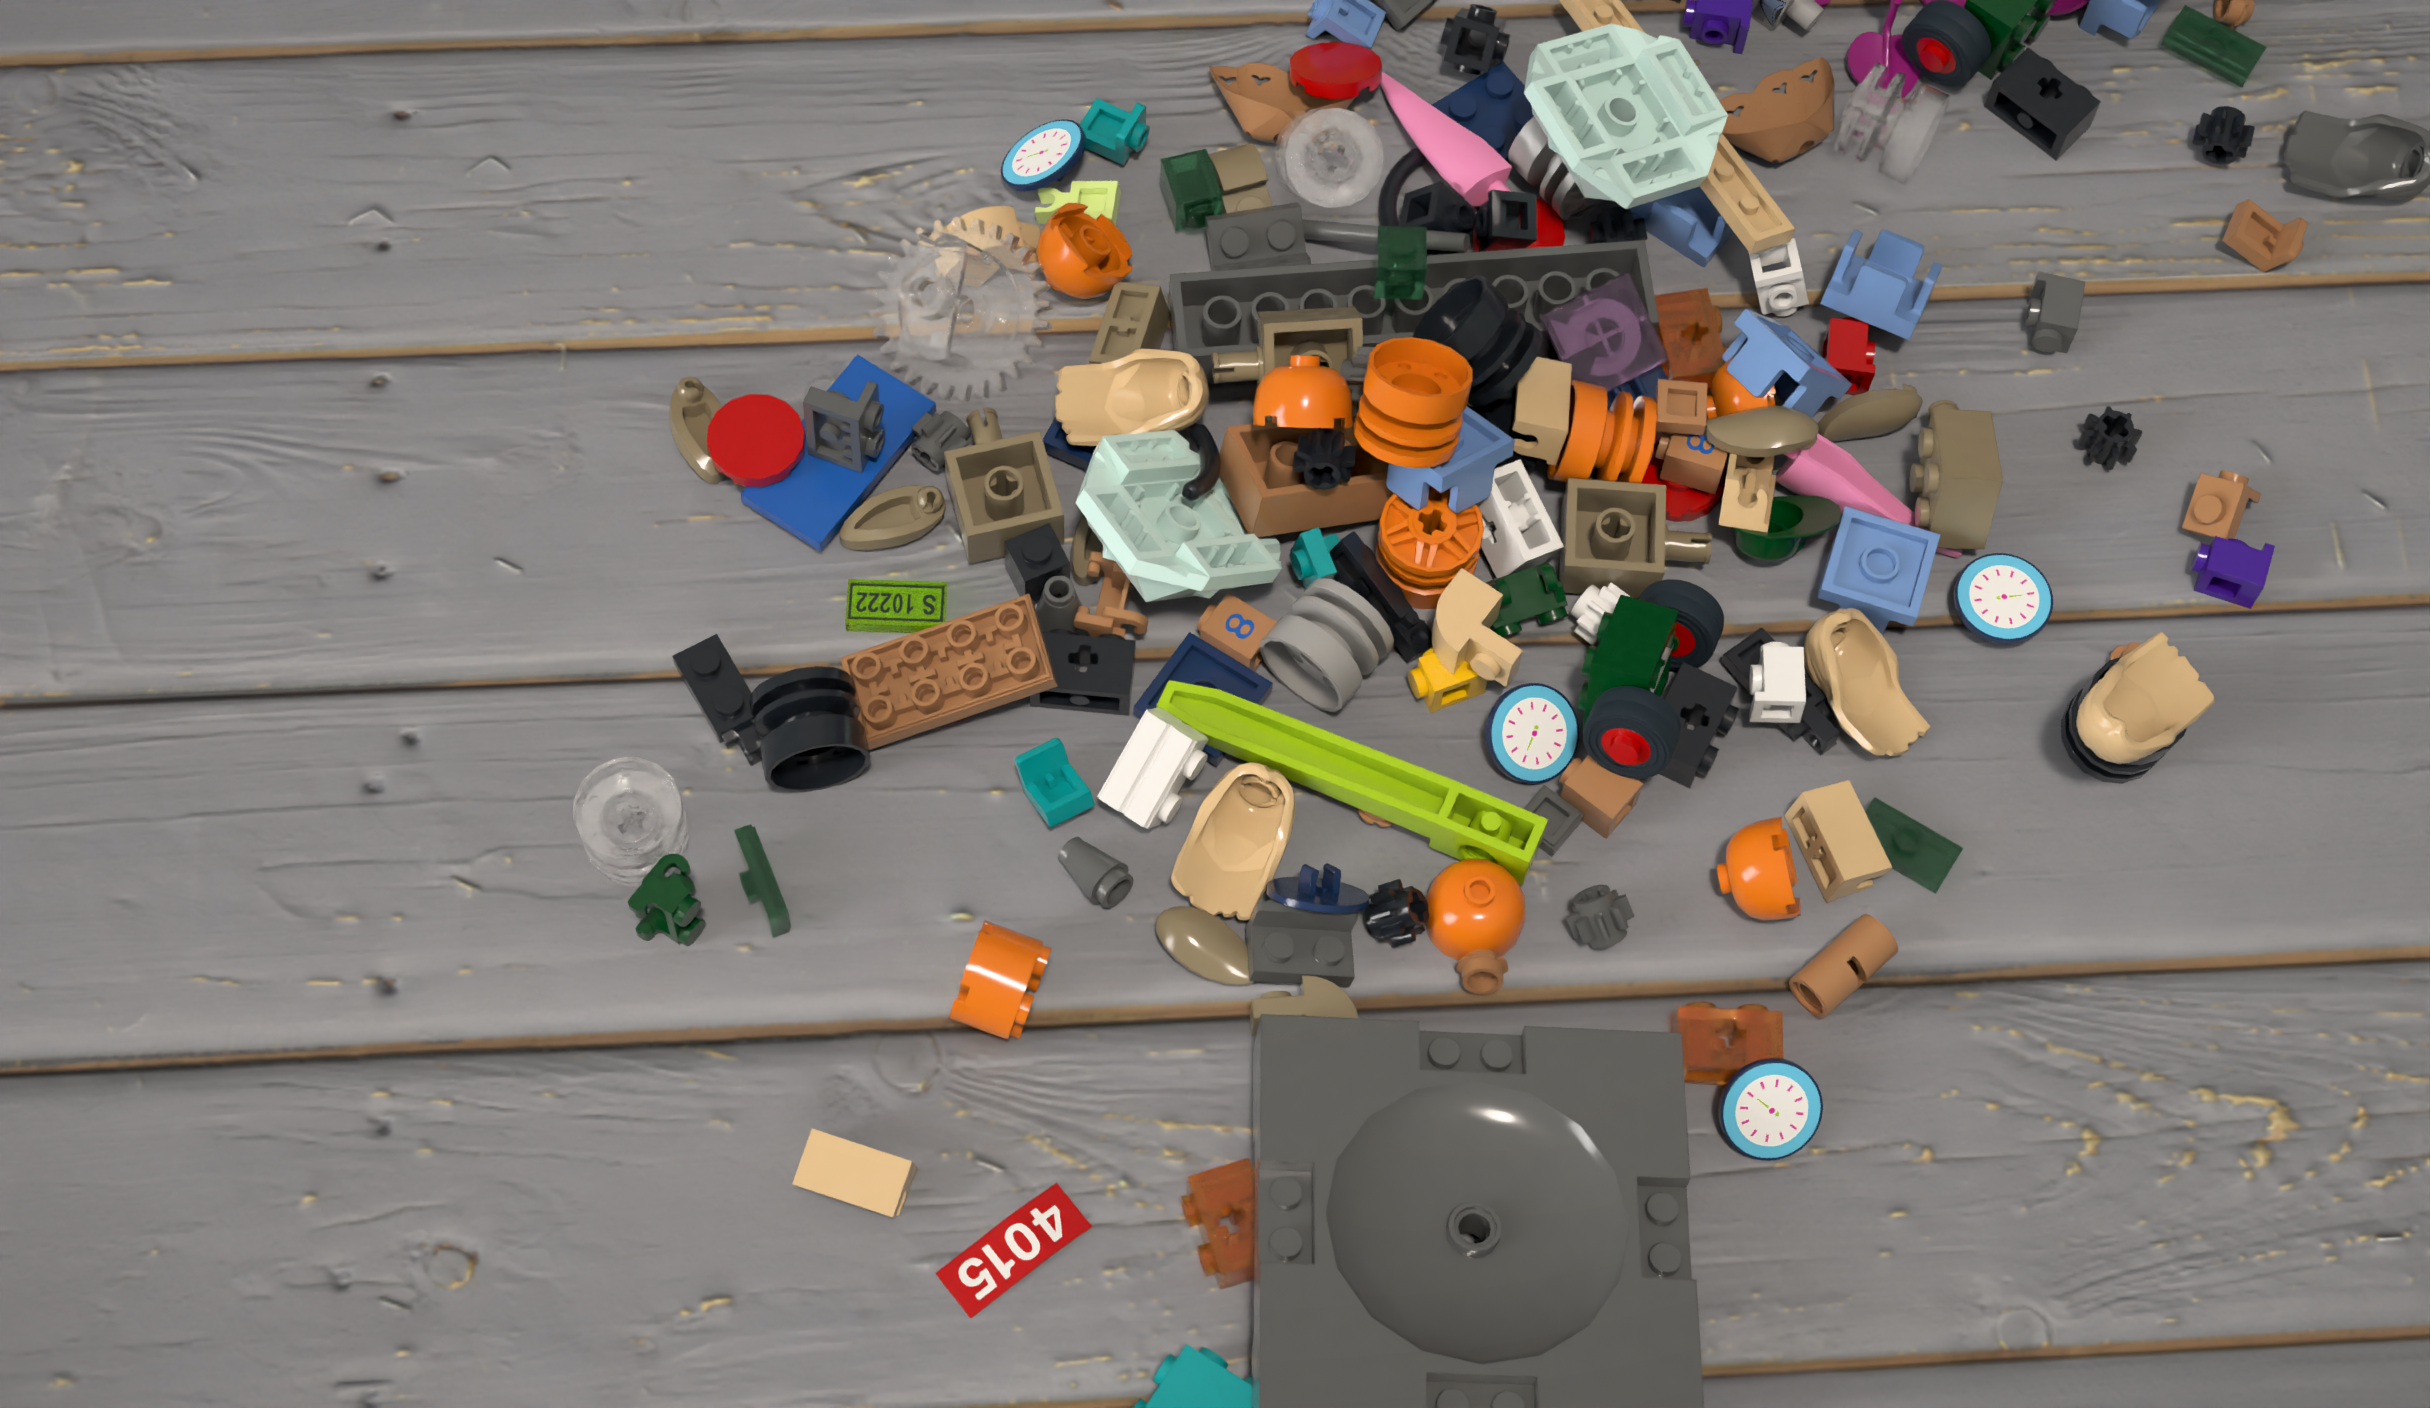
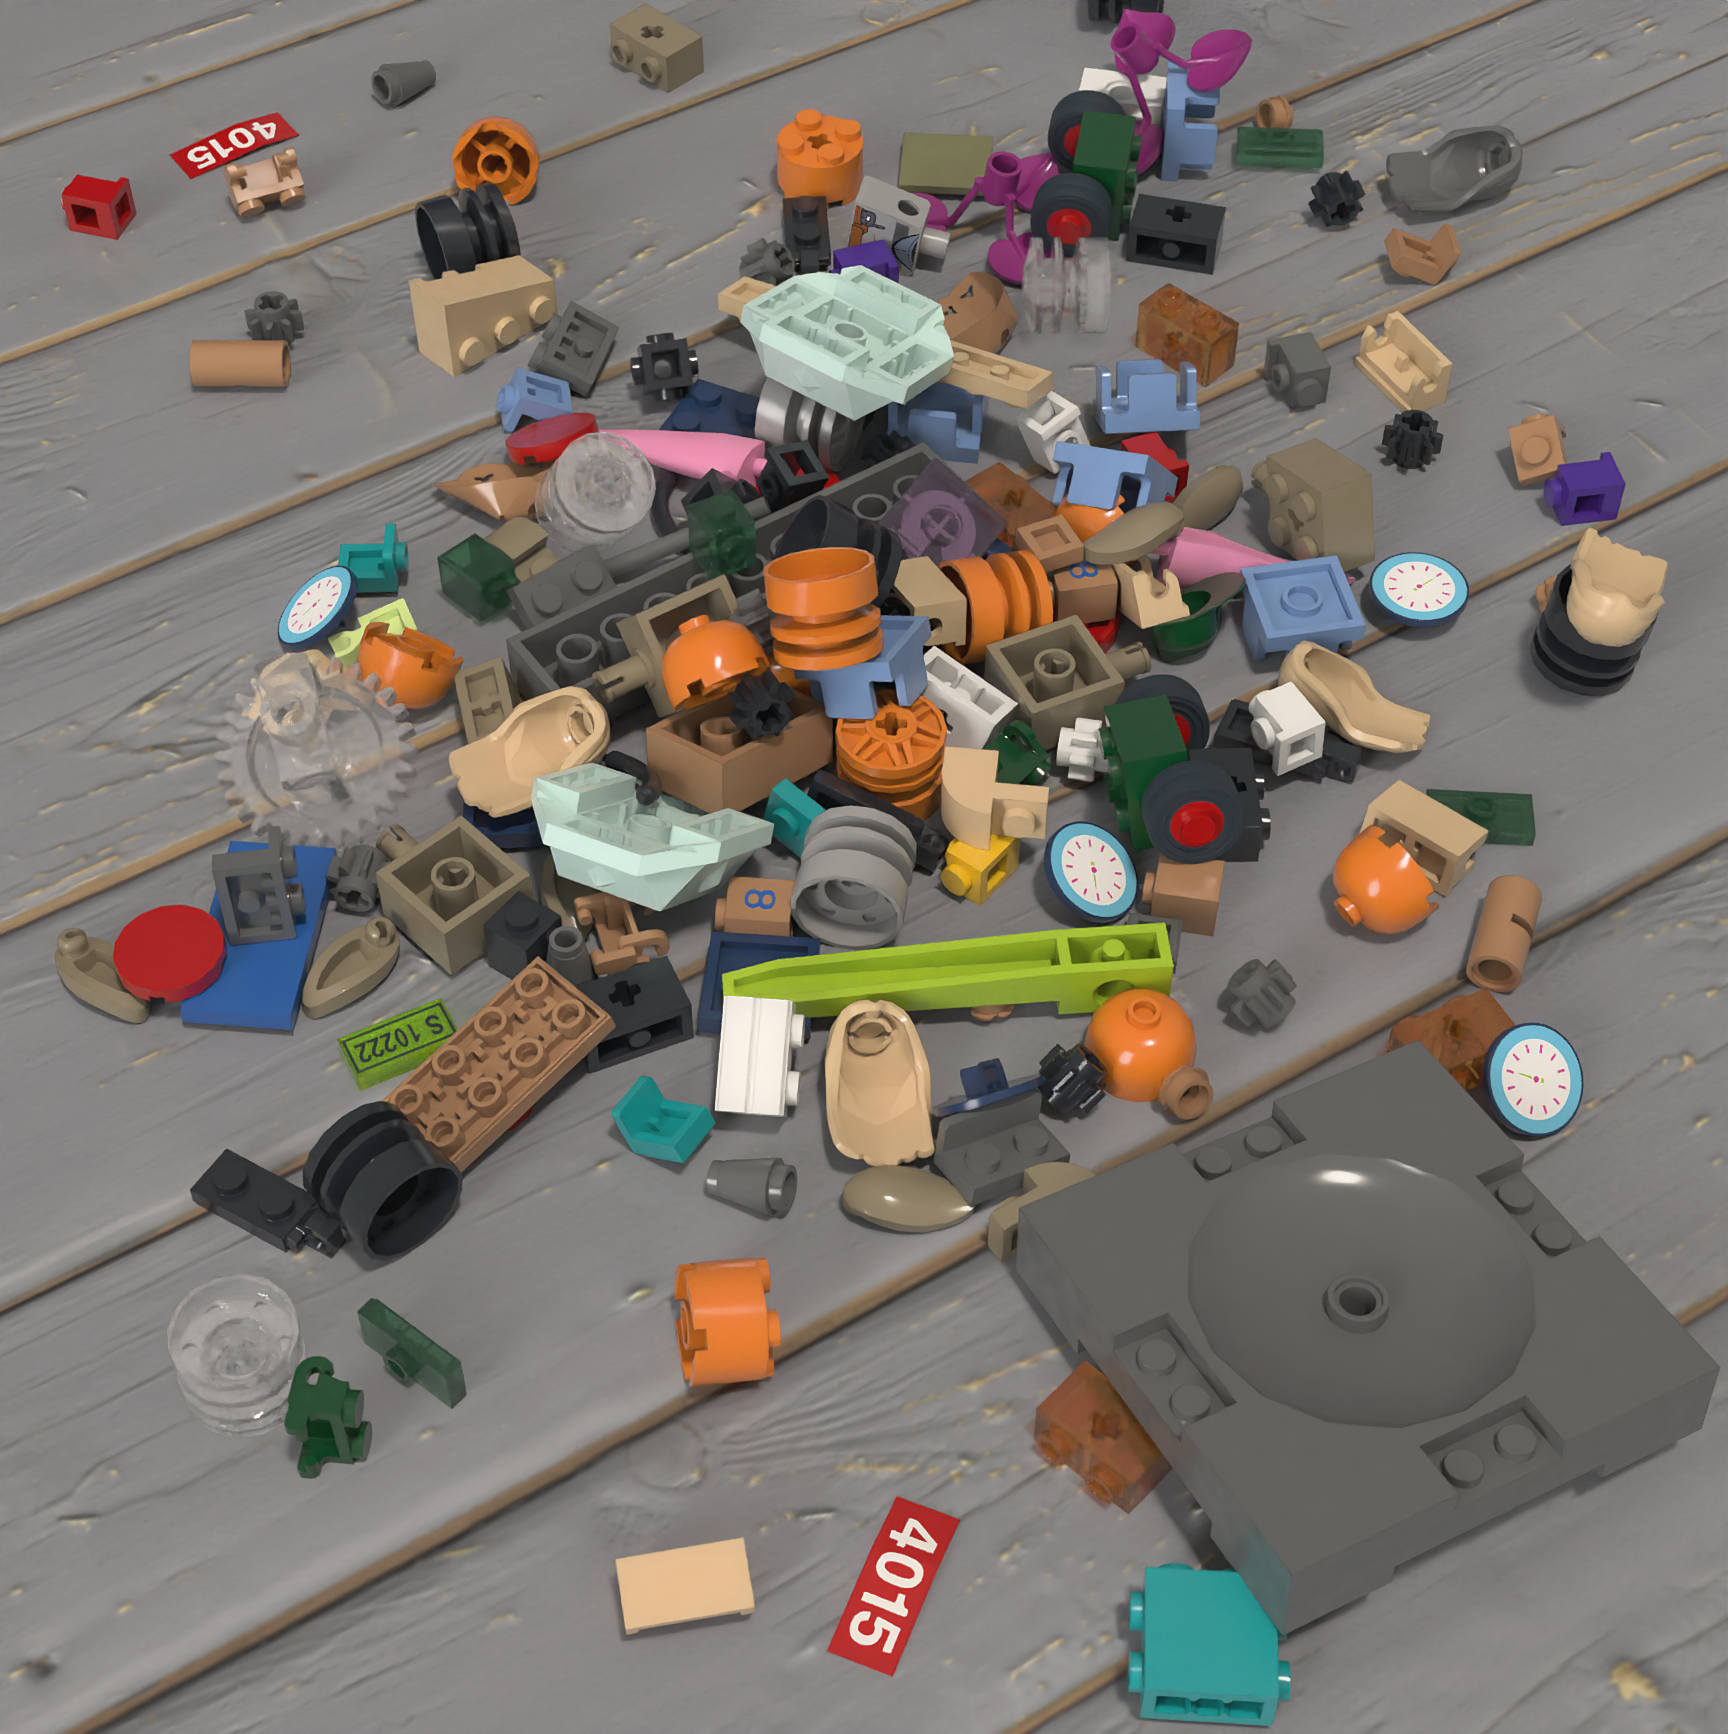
camera: 25 degrees left, 15 degrees down
none -> clear orange brick [1135,283,1239,388]
none -> tan hinge [1354,311,1453,413]

